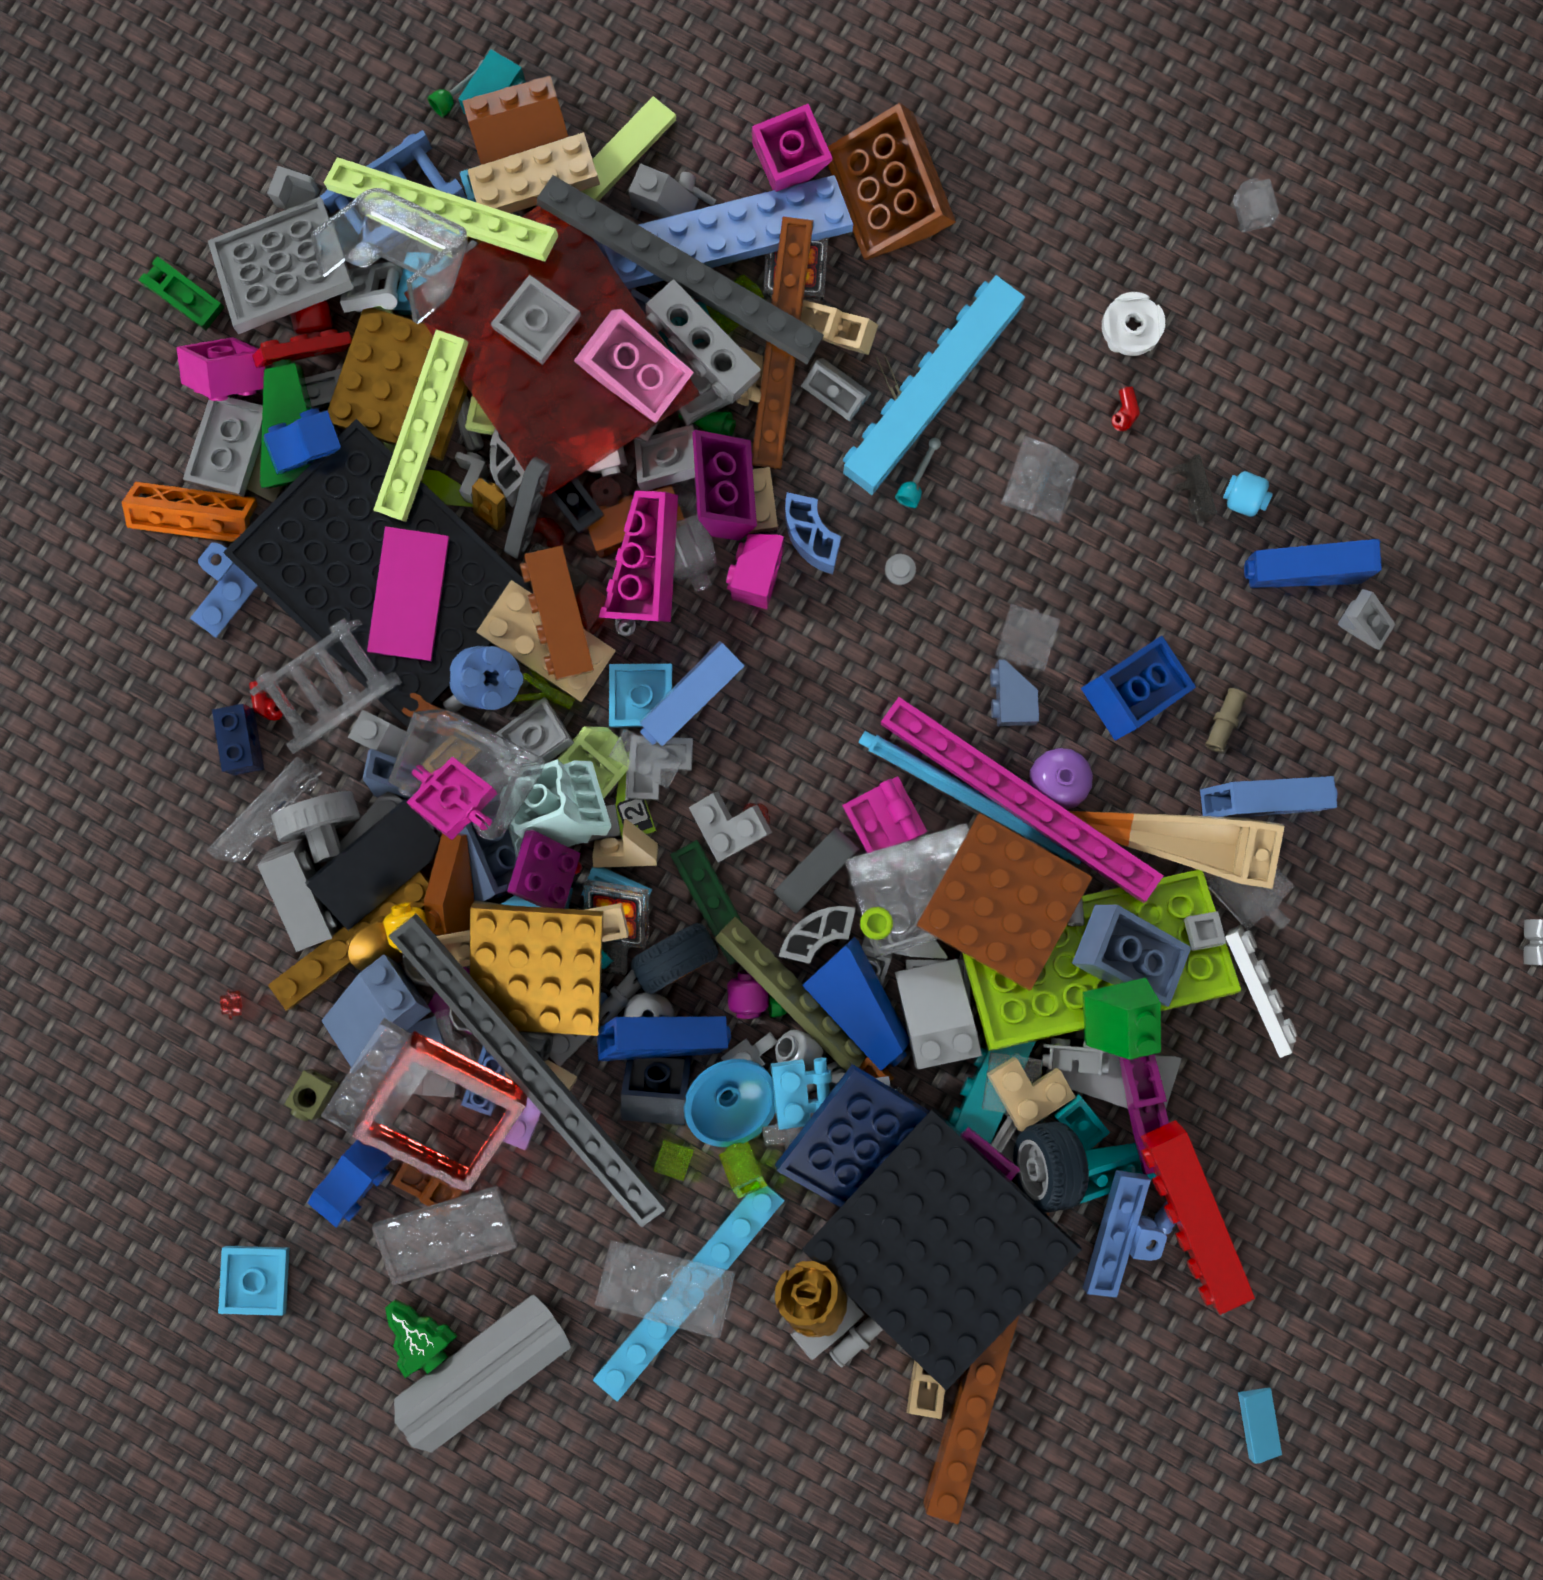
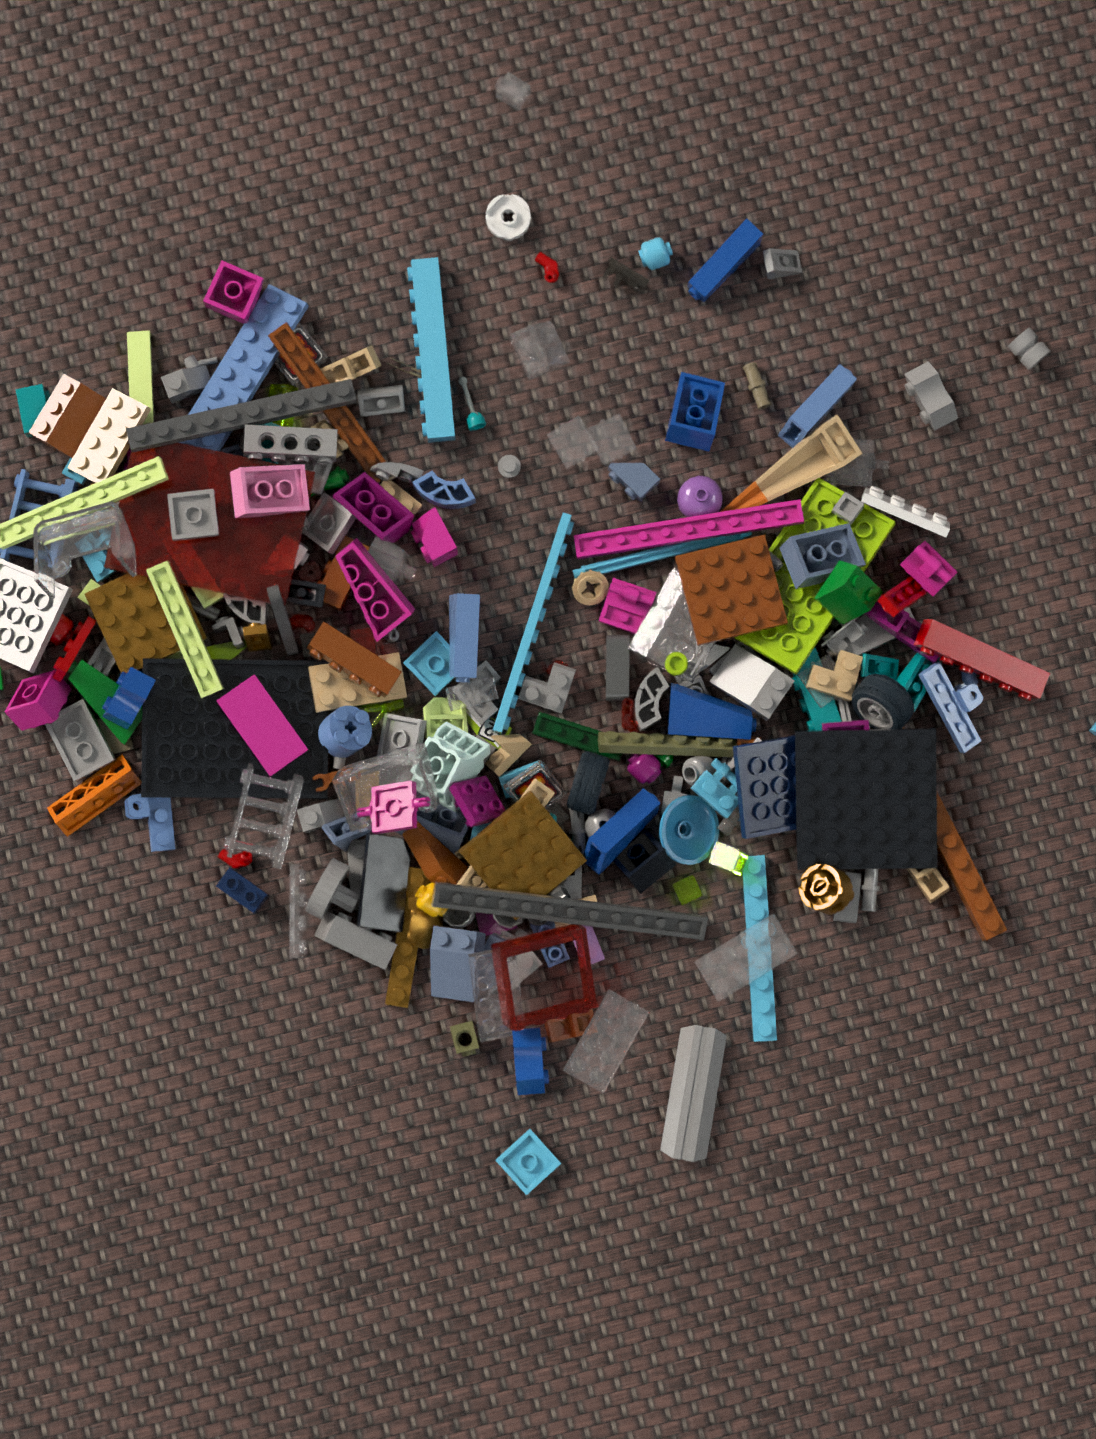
camera: 50 degrees left, 0 degrees up
clear red plate [220,989,242,1020] -> none
light grey plate [340,261,403,313] -> none
green rock [385,1299,457,1378] -> none
green hinge [427,60,483,118] -> none
dark orange slope [827,103,956,260] -> none
none -> light grey slope [370,462,424,483]
none -> medium azure plate [493,512,574,735]
none -> clear piece [547,416,599,469]
none -> tan gear [572,569,609,605]
none -> clear red arm [621,698,637,732]
none -> red plate [878,576,928,617]
none -> dark pink plate [900,541,958,596]
none -> light grey brick [904,362,958,431]

